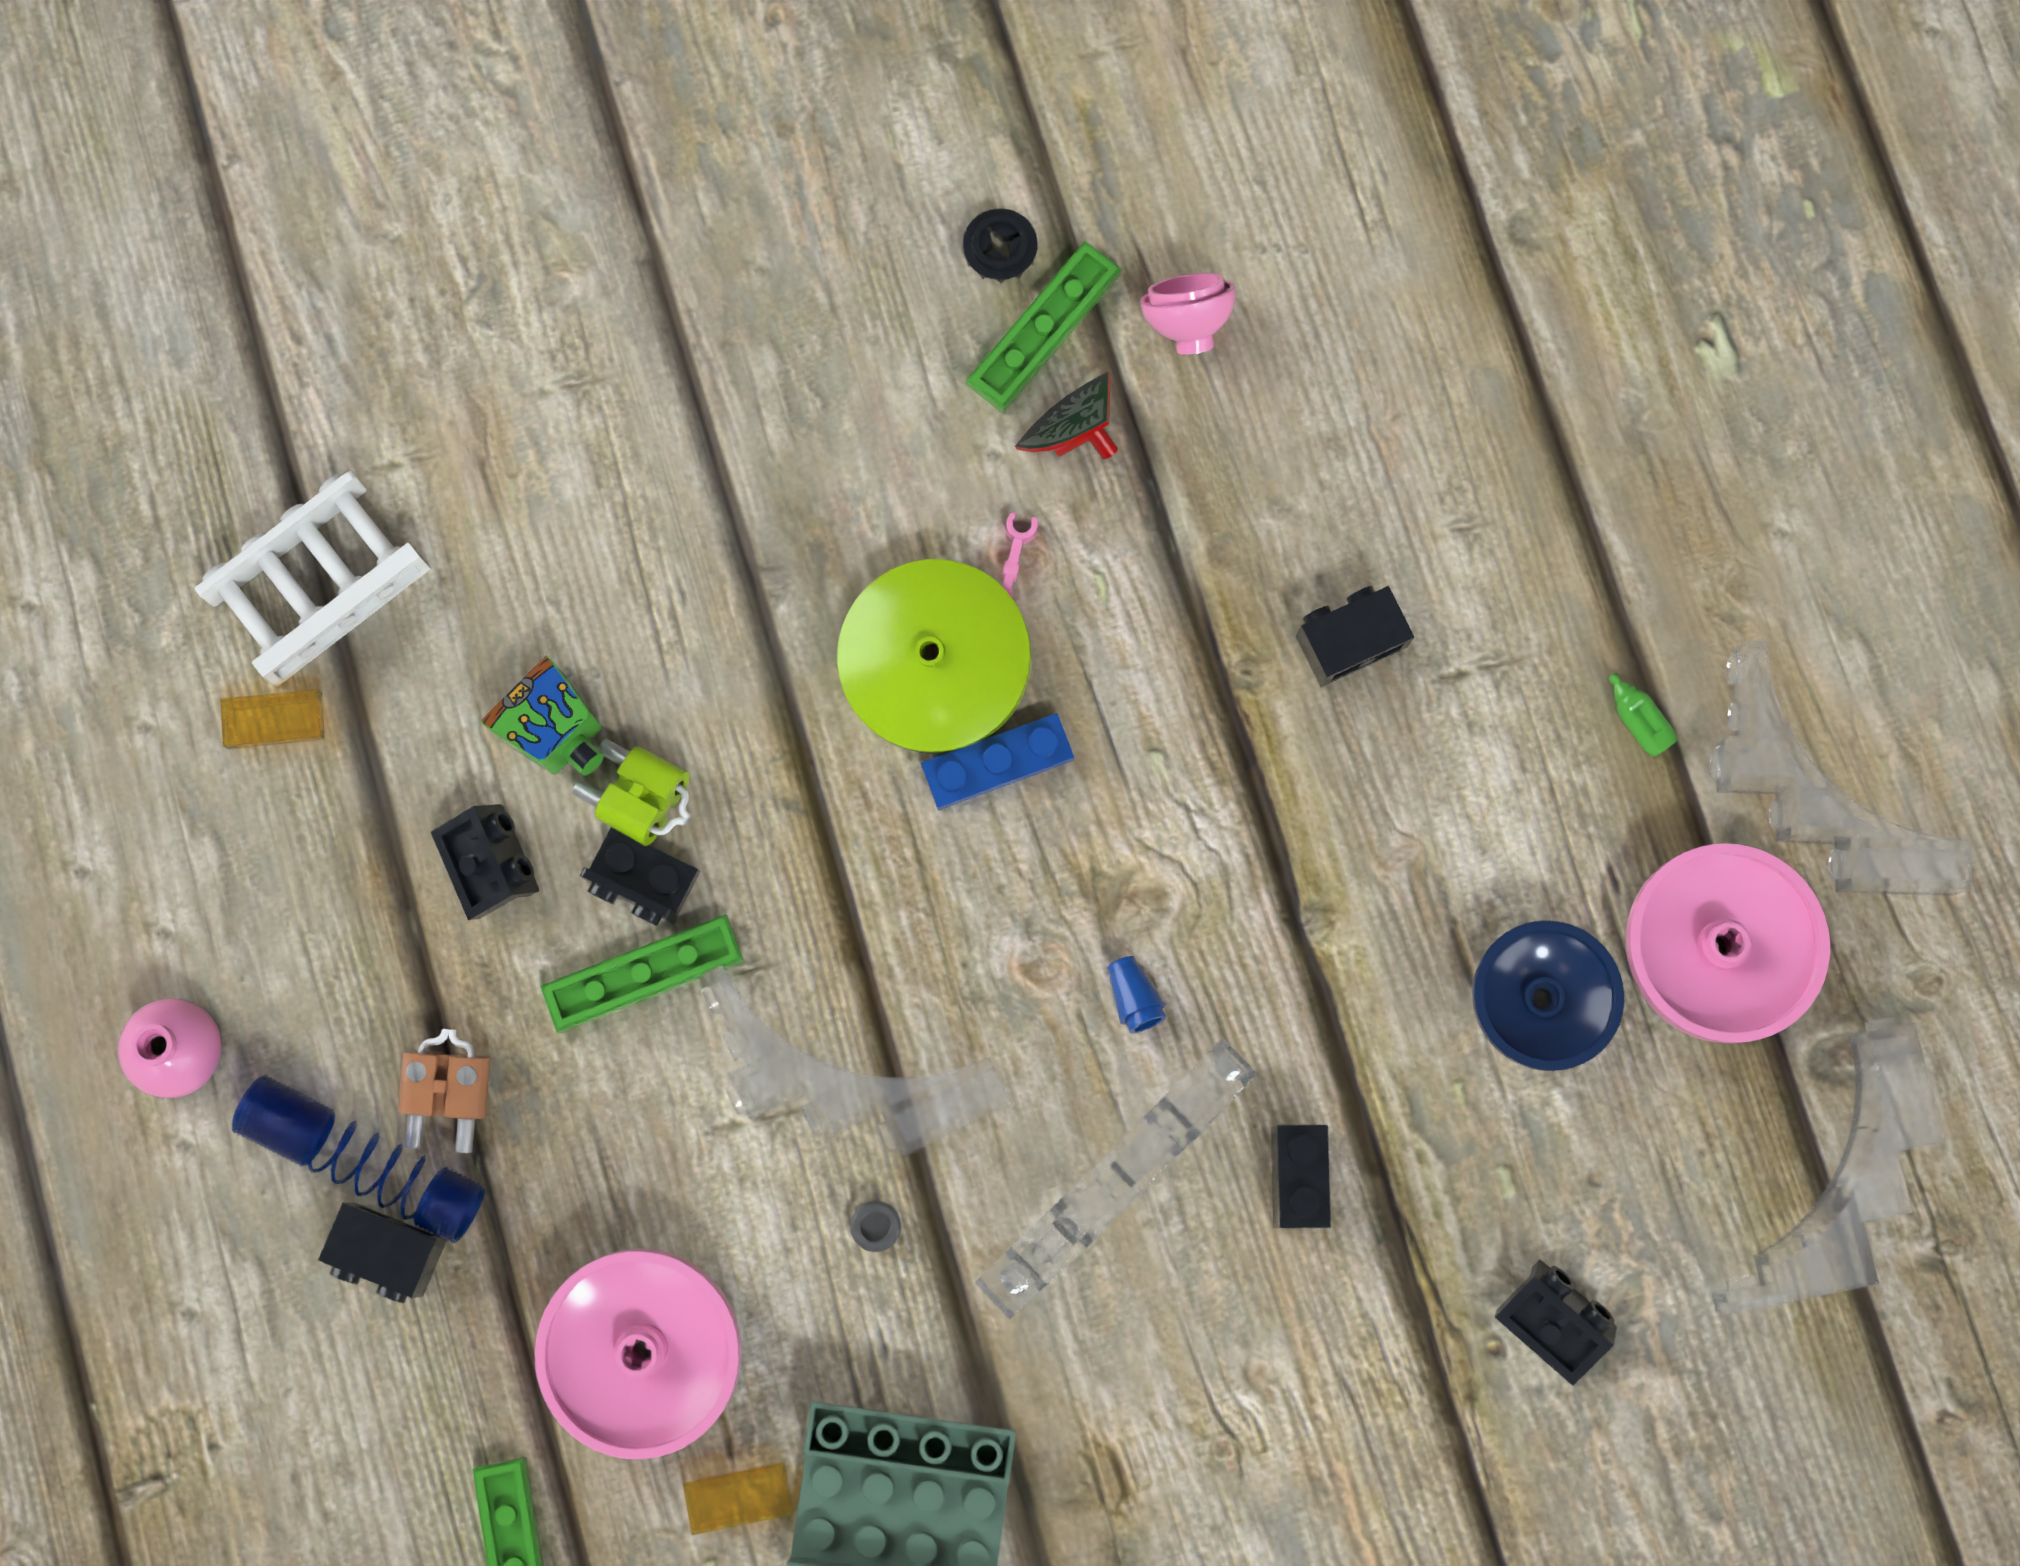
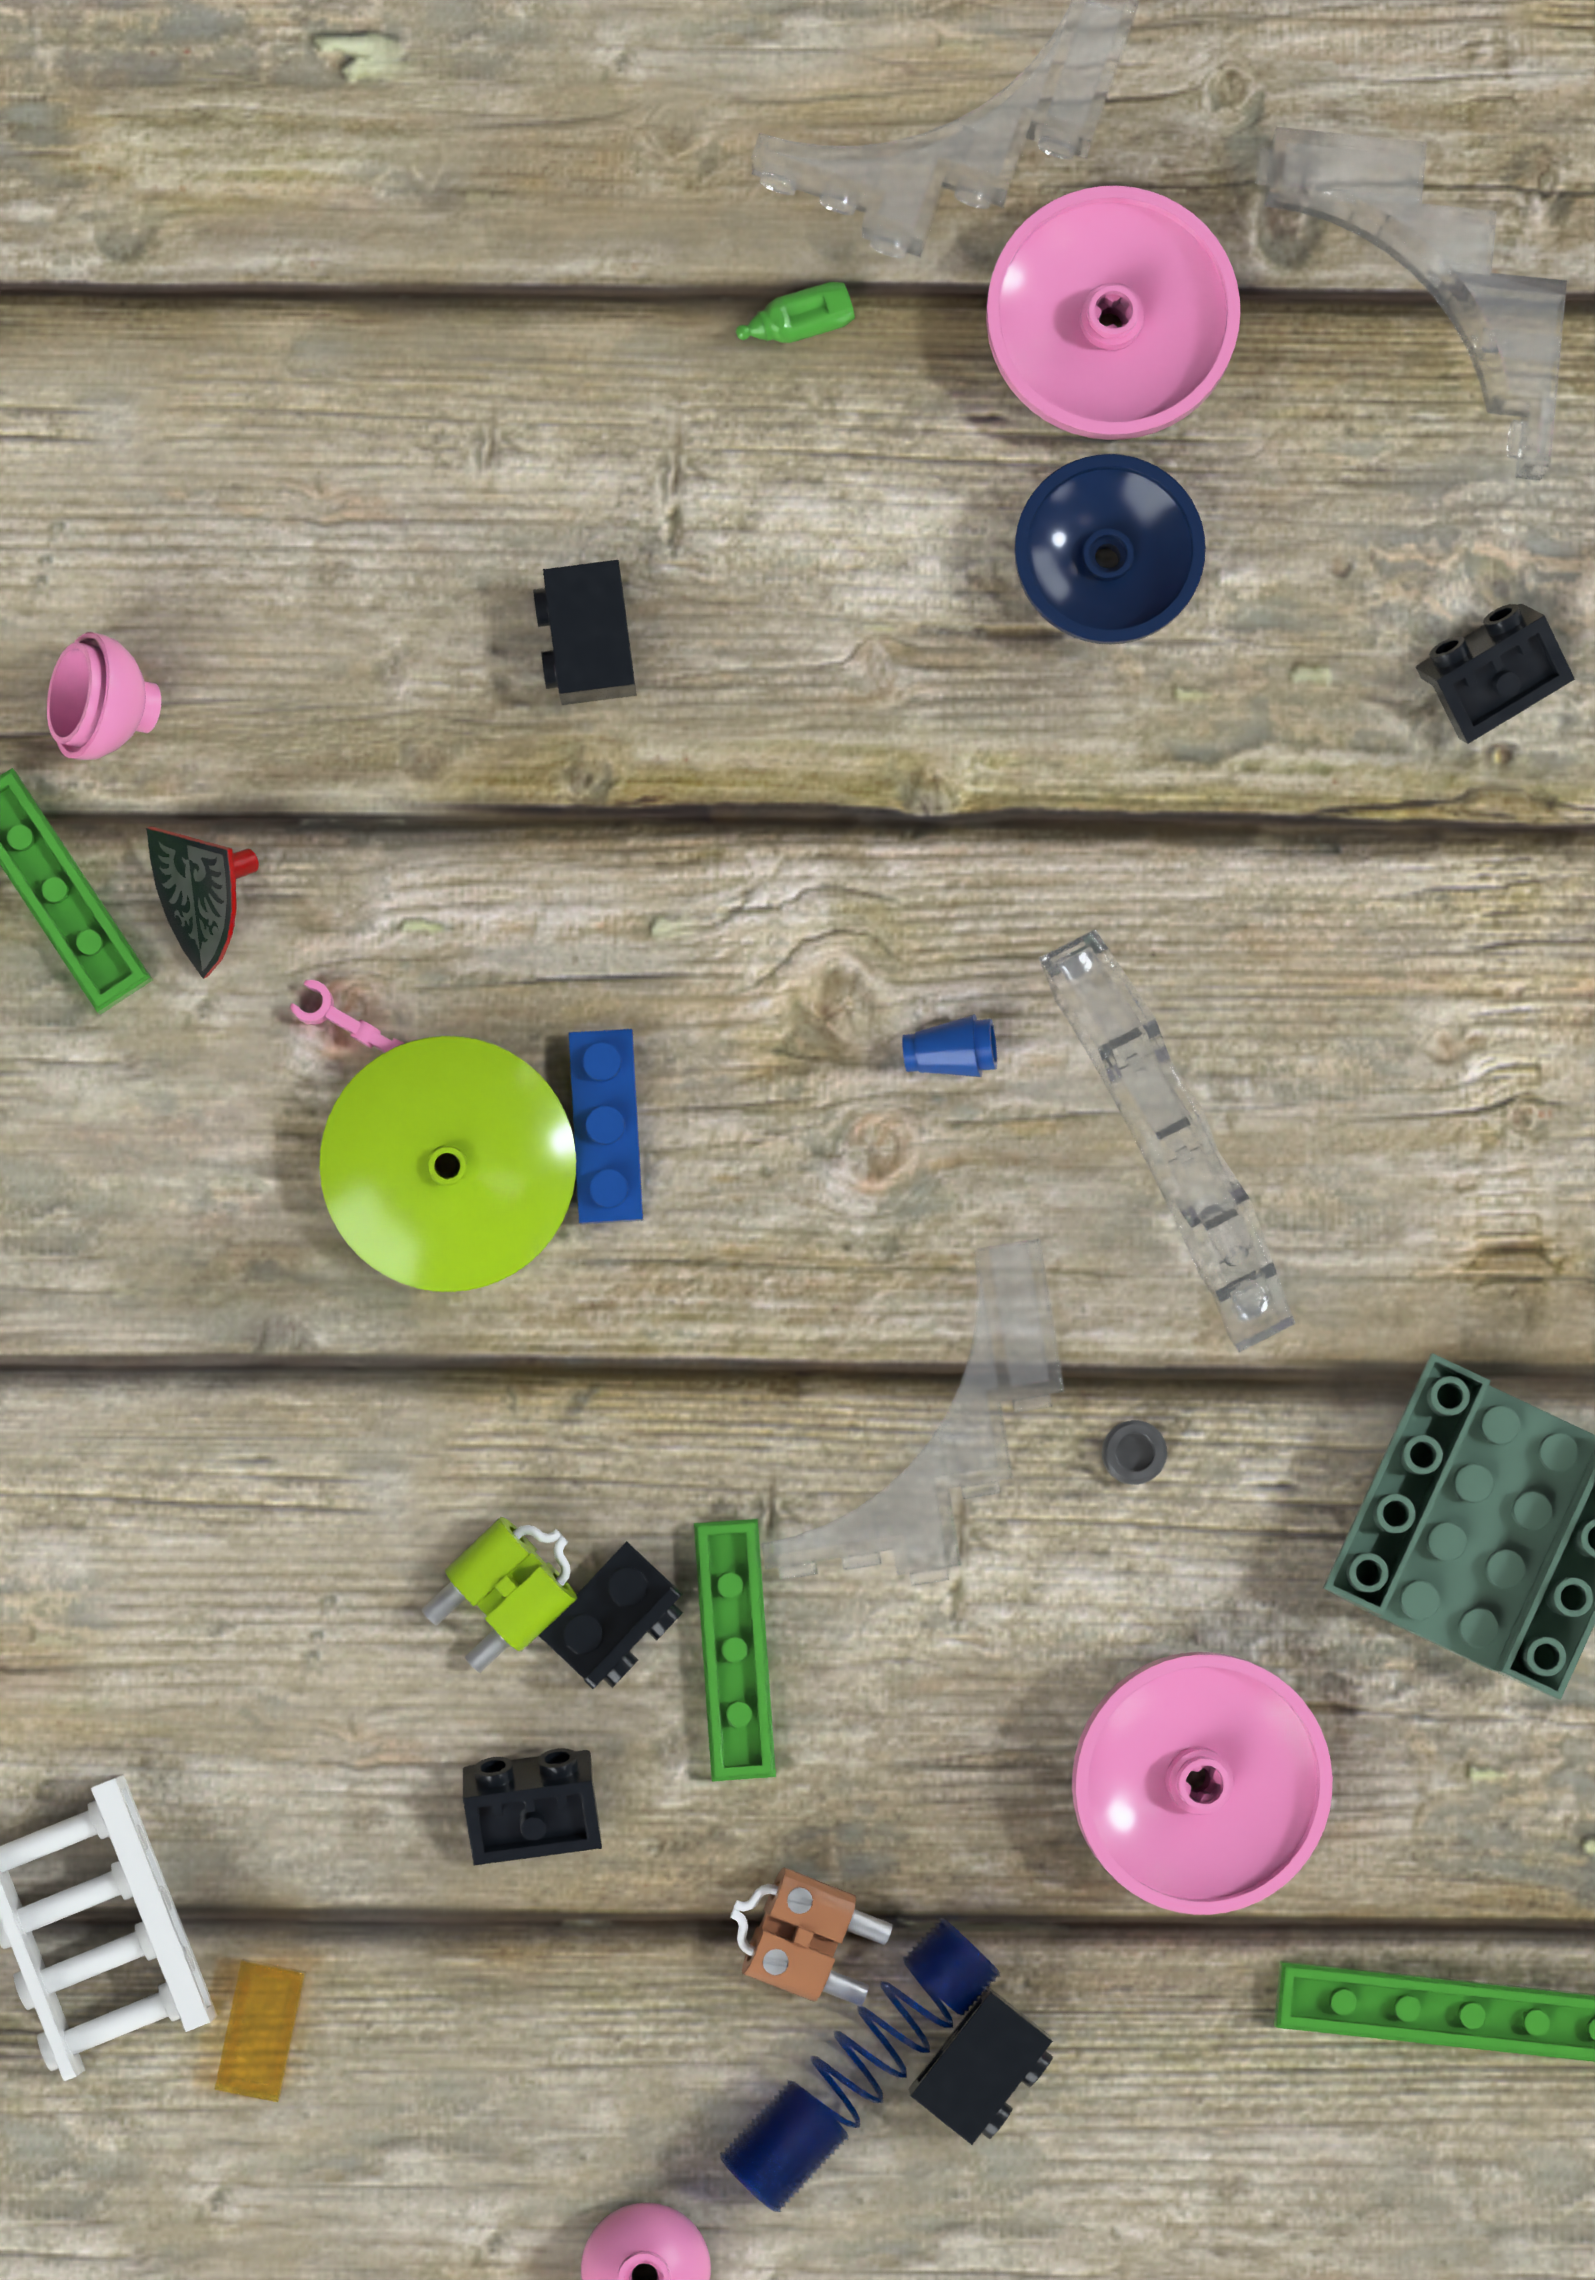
camera: 75 degrees left, 5 degrees up
torso [480,655,604,776] -> none
clear yellow tile [683,1461,794,1535] -> none
black brick [1271,1125,1331,1228] -> none

